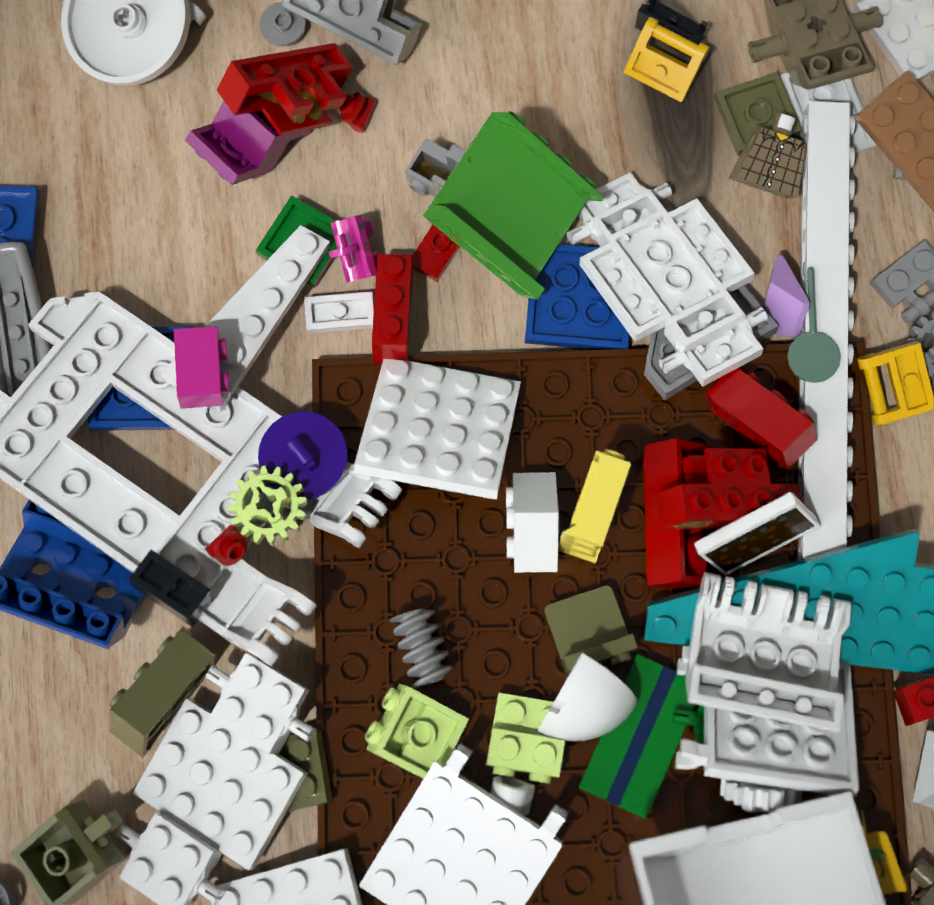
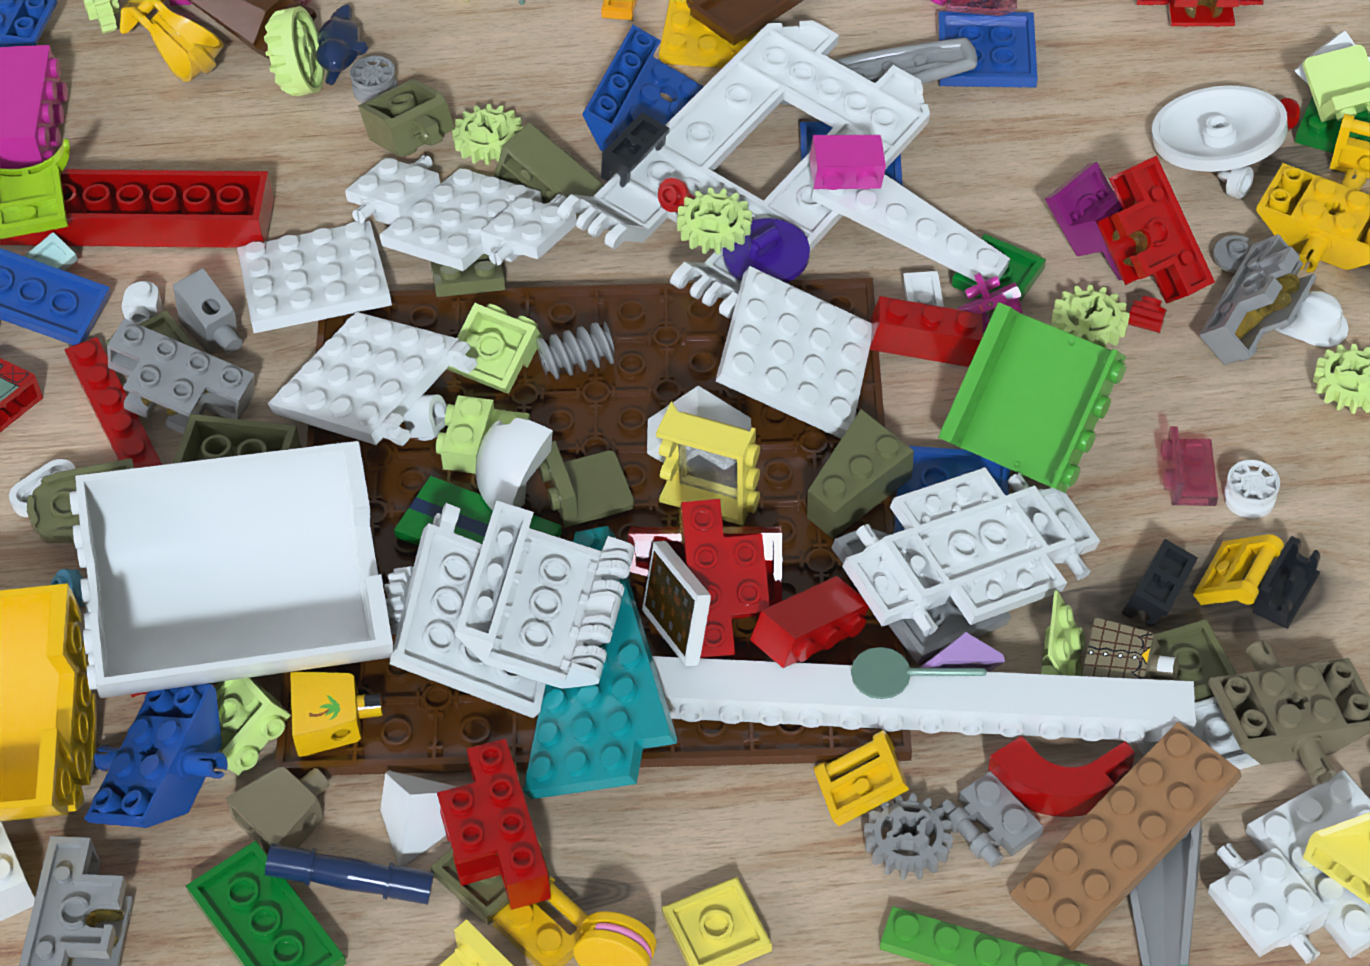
camera: 90 degrees right, 25 degrees down
none -> yellowish green gear [452,104,523,165]
none -> olive wedge [807,409,914,539]
none -> red arch [988,736,1136,817]
none -> yellowish green hinge [1041,590,1085,676]
none -> yellowish green gear [1051,285,1129,348]
none -> black hinge [1122,539,1198,626]
none -> clear pink bracket [1160,426,1218,506]
none -> white wheel [1223,460,1280,519]

